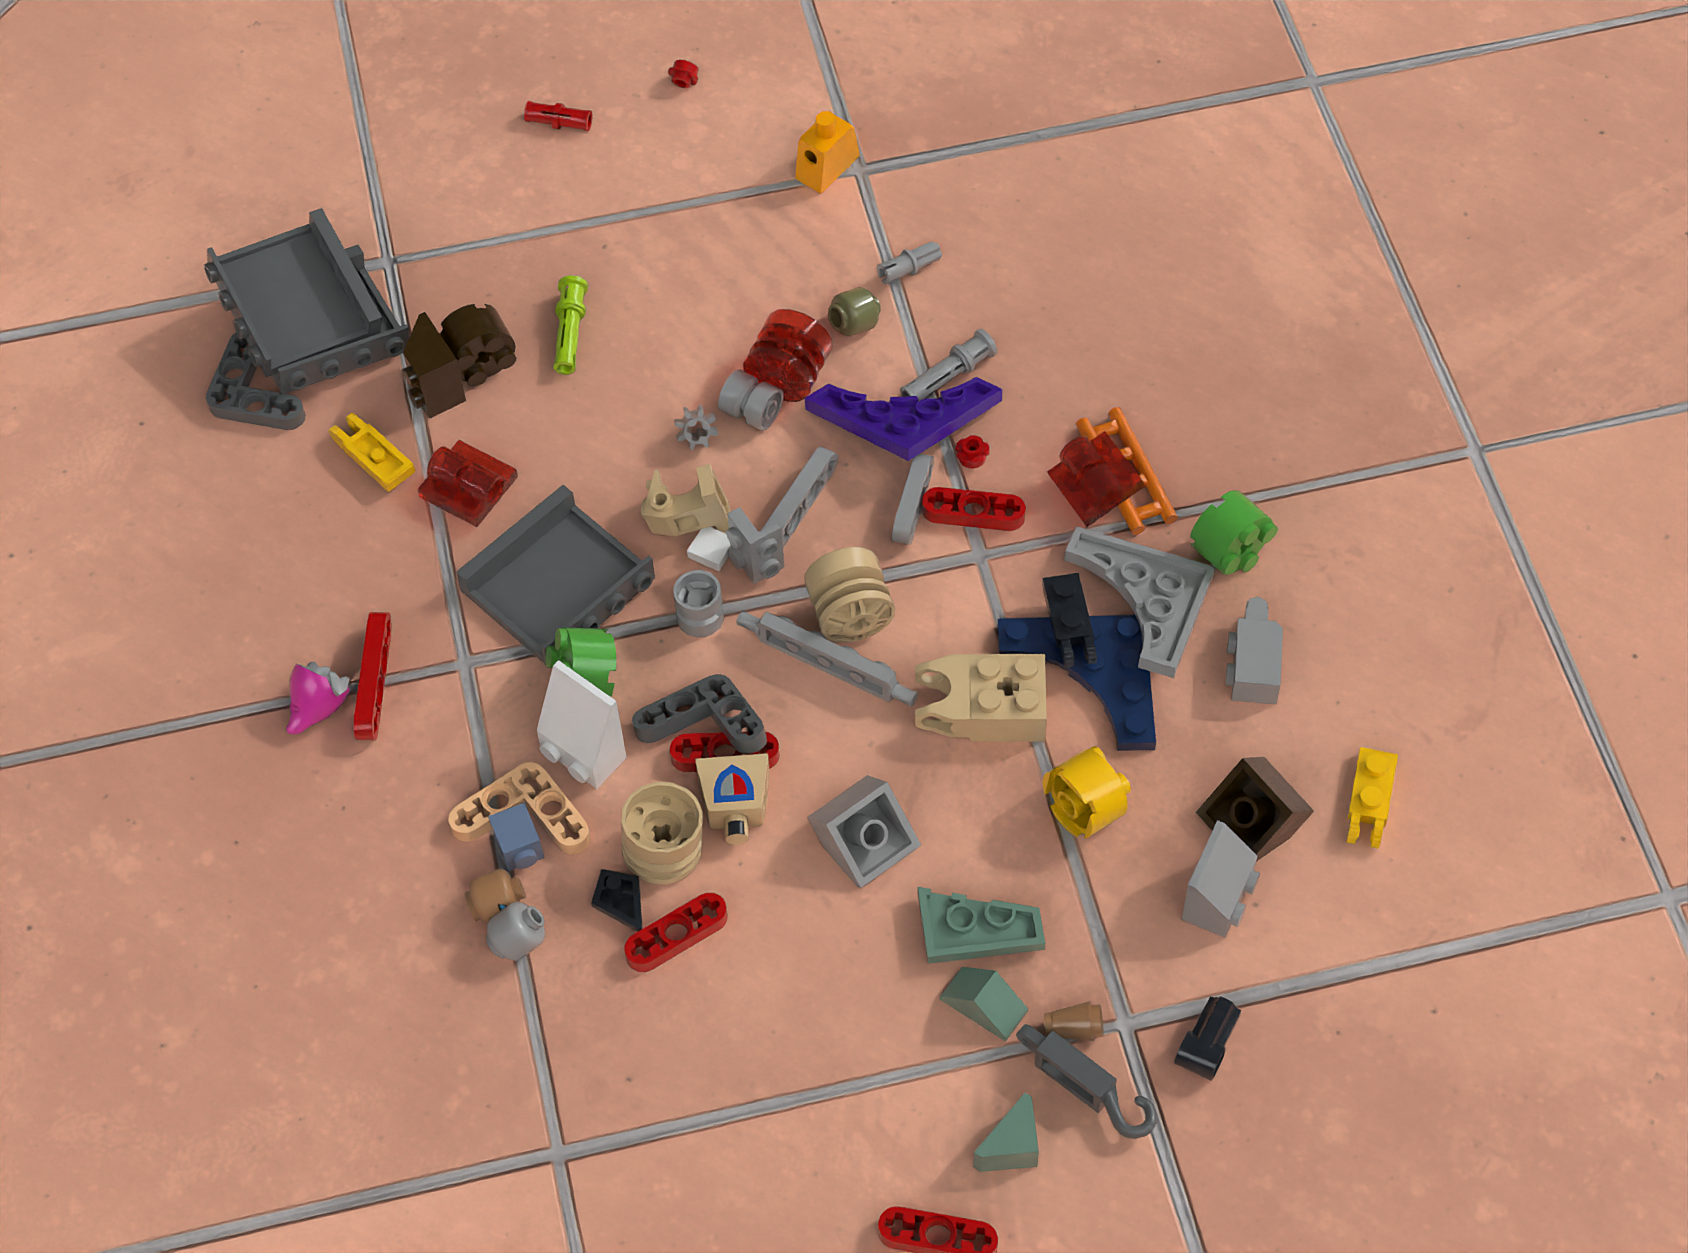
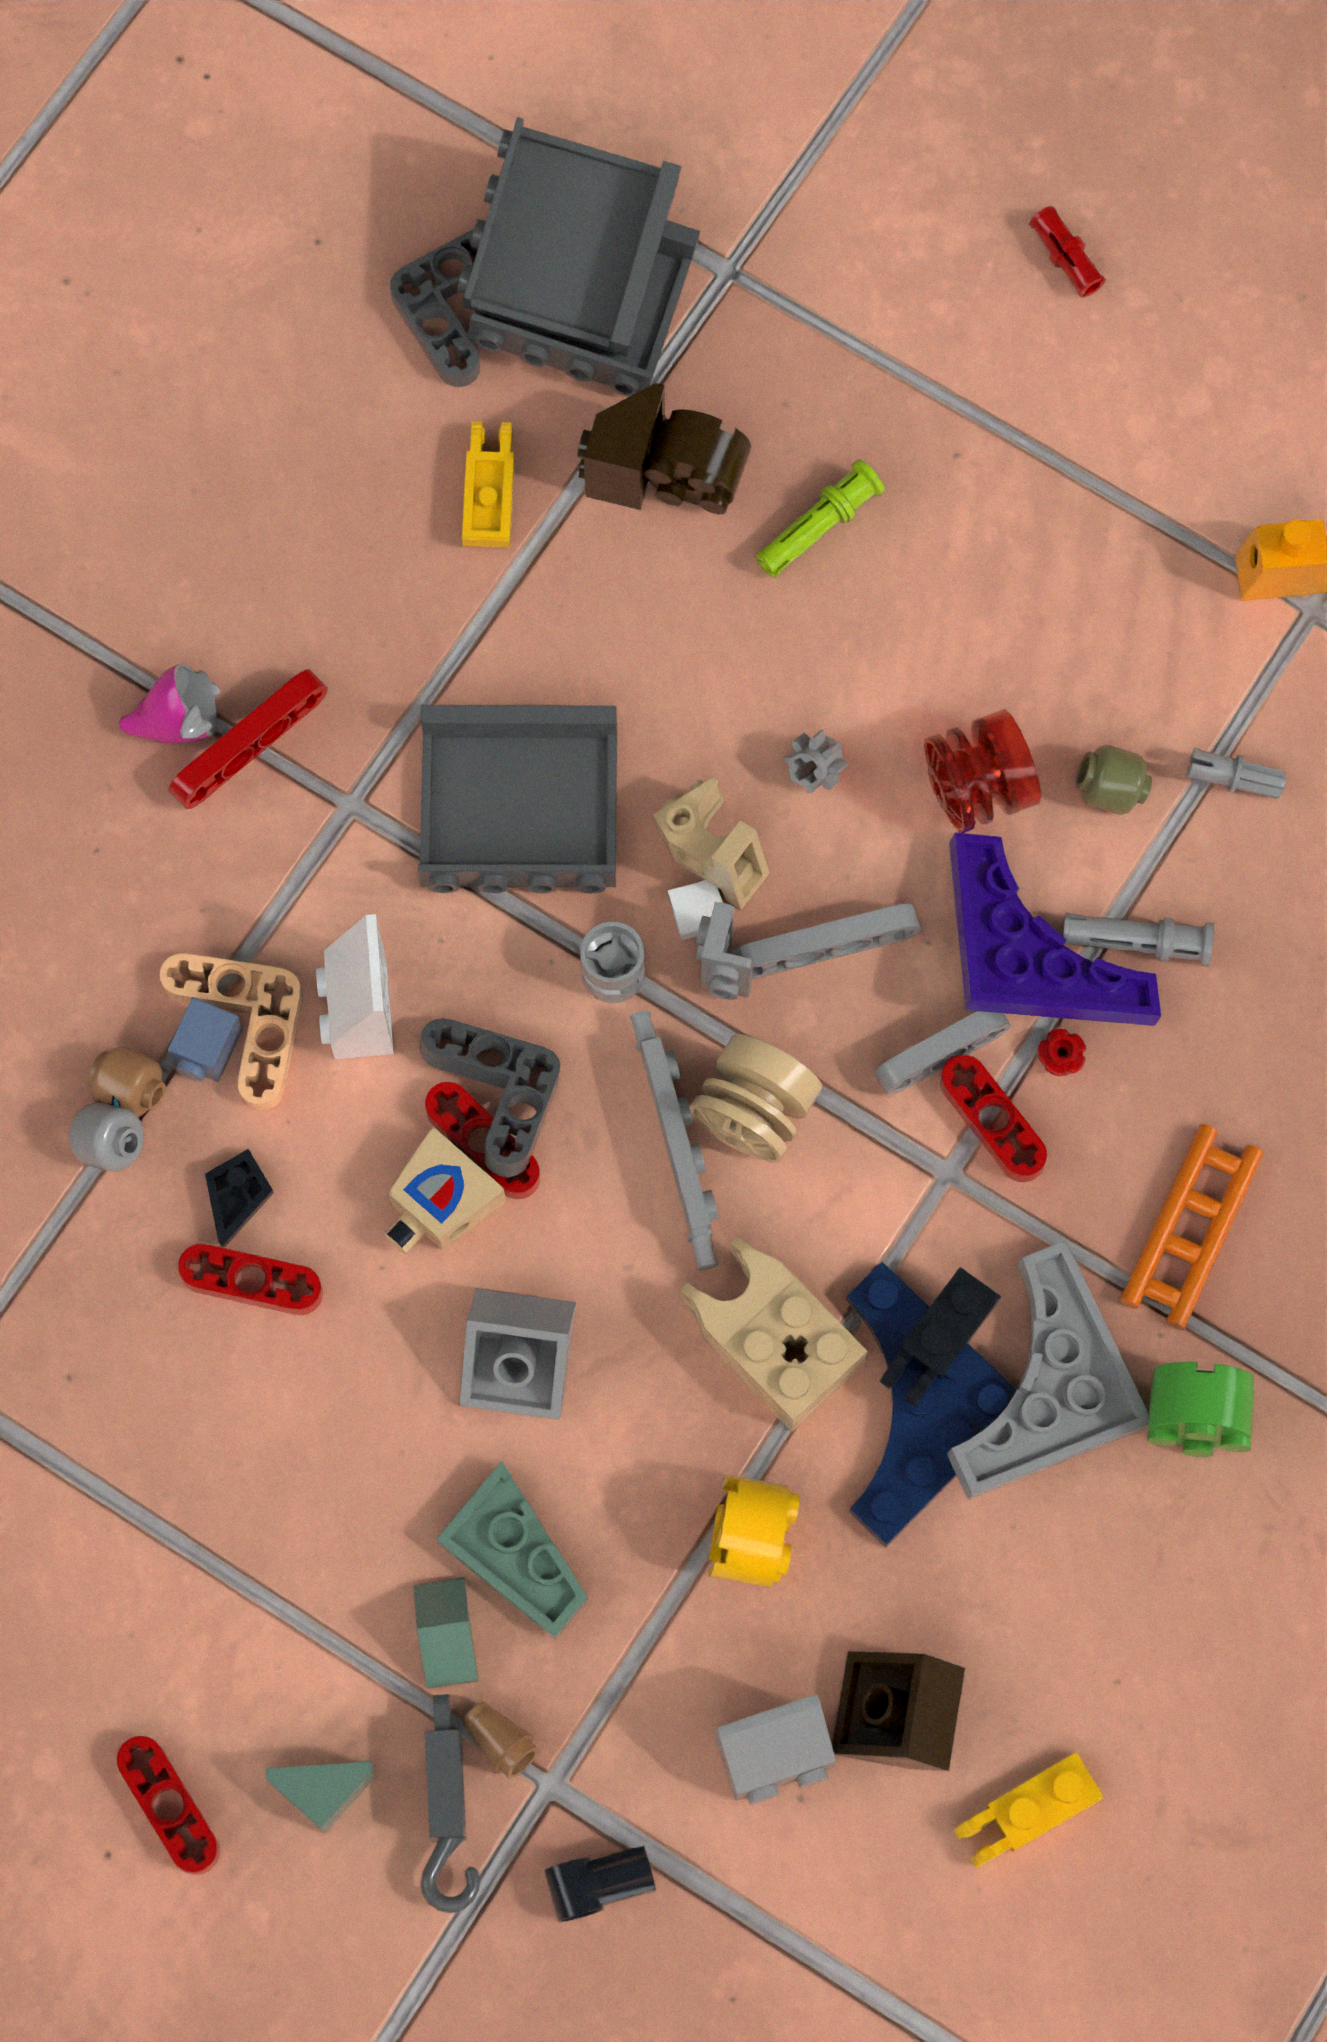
camera: 45 degrees right, 15 degrees up
clear red plate [417,440,518,527] -> none
bright green brick [546,627,616,697] -> none
tan wheel [621,782,703,885] -> none
red plate [668,59,699,88] -> none
light grey wheel [718,369,784,431] -> none
clear red plate [1047,431,1145,527] -> none
light grey hinge [1225,596,1283,704] -> none

